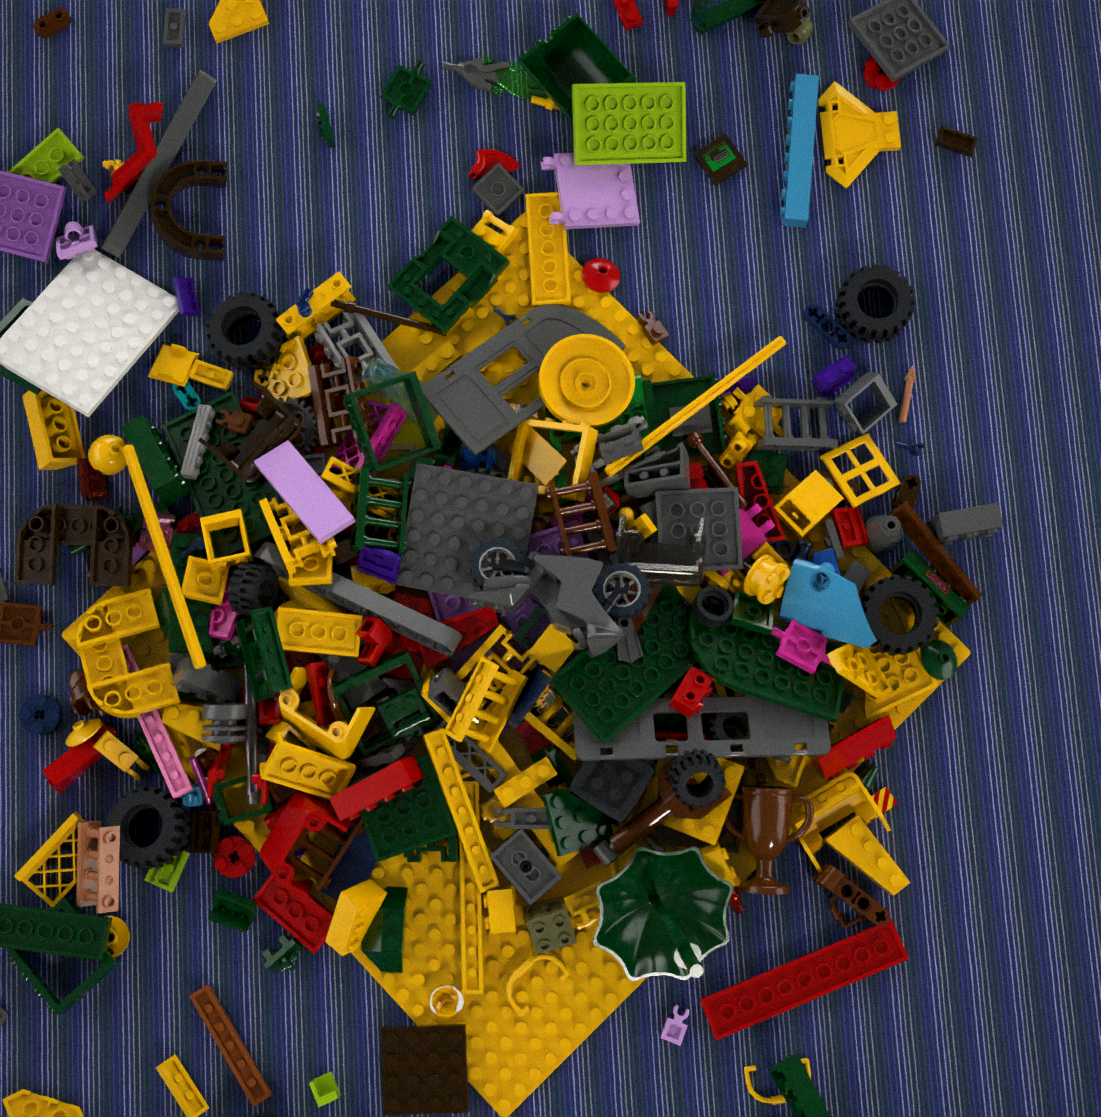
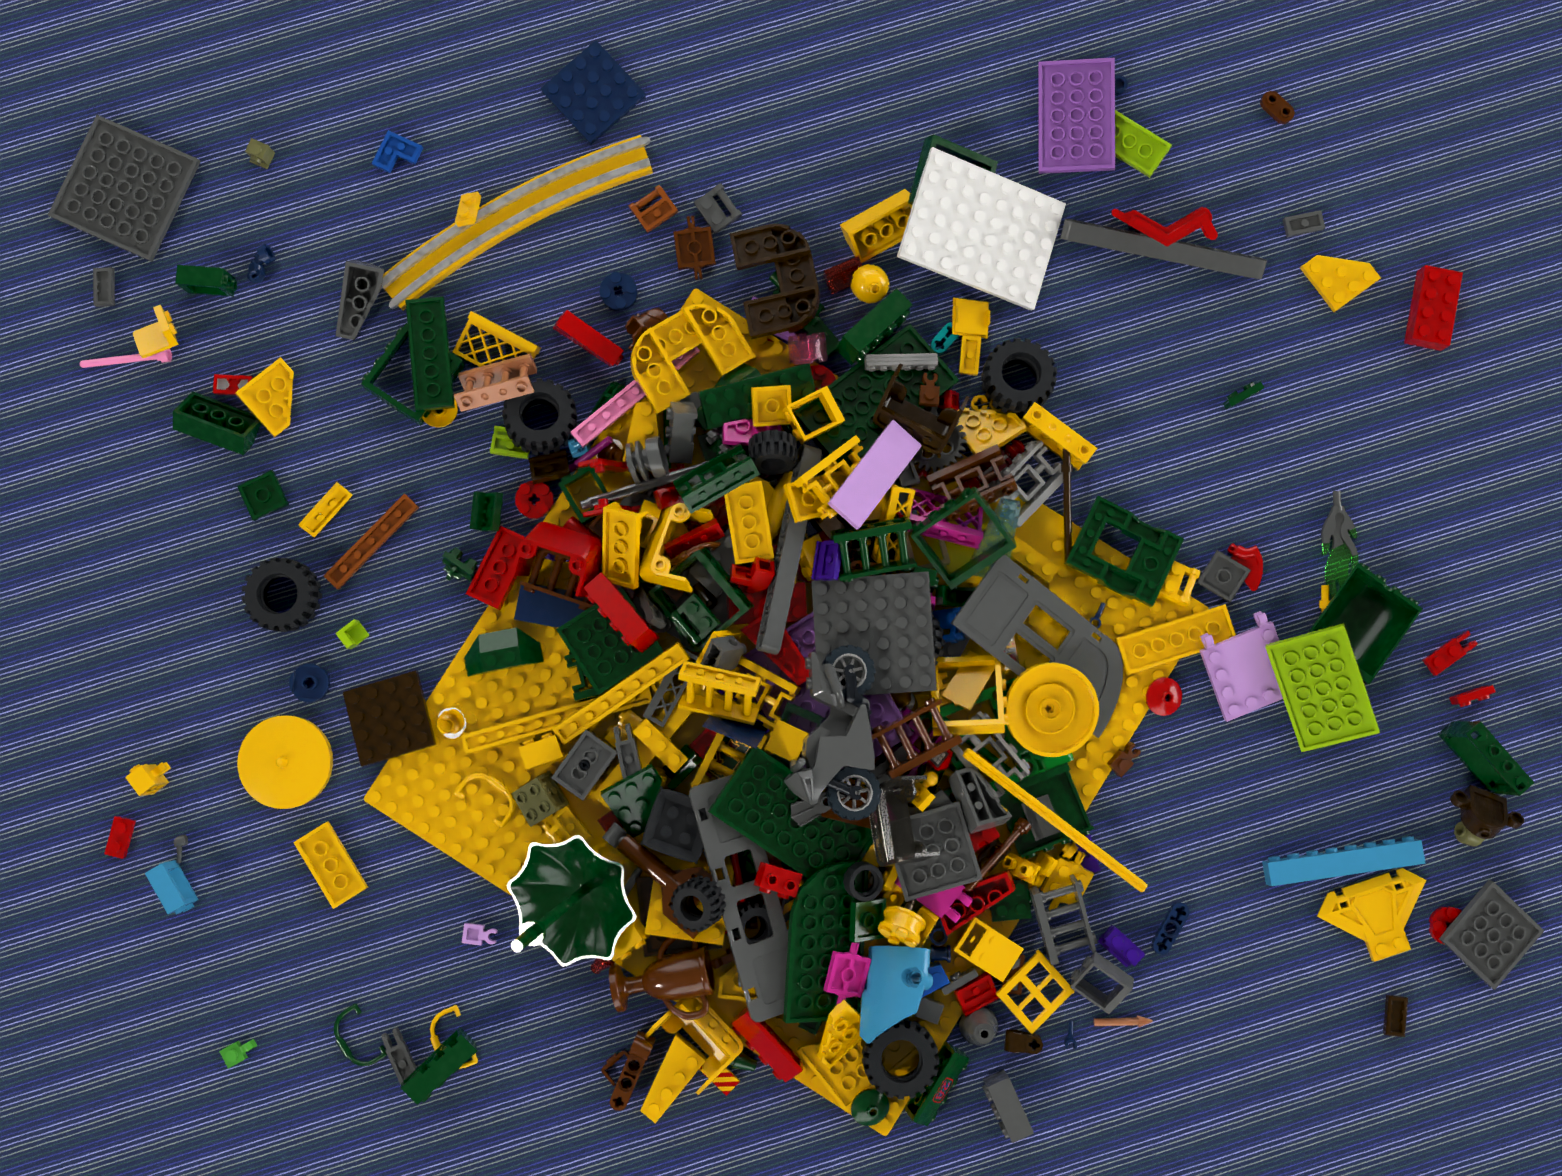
camera: 75 degrees right, 5 degrees up
lavender plate [56,221,98,260] -> none
dark grey hinge [58,159,97,202] -> none
yellow dish [65,718,103,747] -> none
yellow hinge [93,730,150,781] -> none
yellow plant [102,159,124,177] -> none
yellow axle [122,445,206,669] -> none
dark brown piece [151,160,227,261] -> none
dark purple plate [172,277,201,317] -> none
dark blue hand [180,538,205,560] -> none
clear blue arm [296,288,314,317] -> none
yellow wedge [325,879,387,957] -> none
dark green plate [380,60,432,119] -> none
dark grey plate [597,423,644,464] -> none
dark brown tile [693,134,747,186] -> none
red plate [699,919,909,1041] -> none
black tyre [835,264,915,344] -> none
reddish brown plate [890,501,983,605] -> none

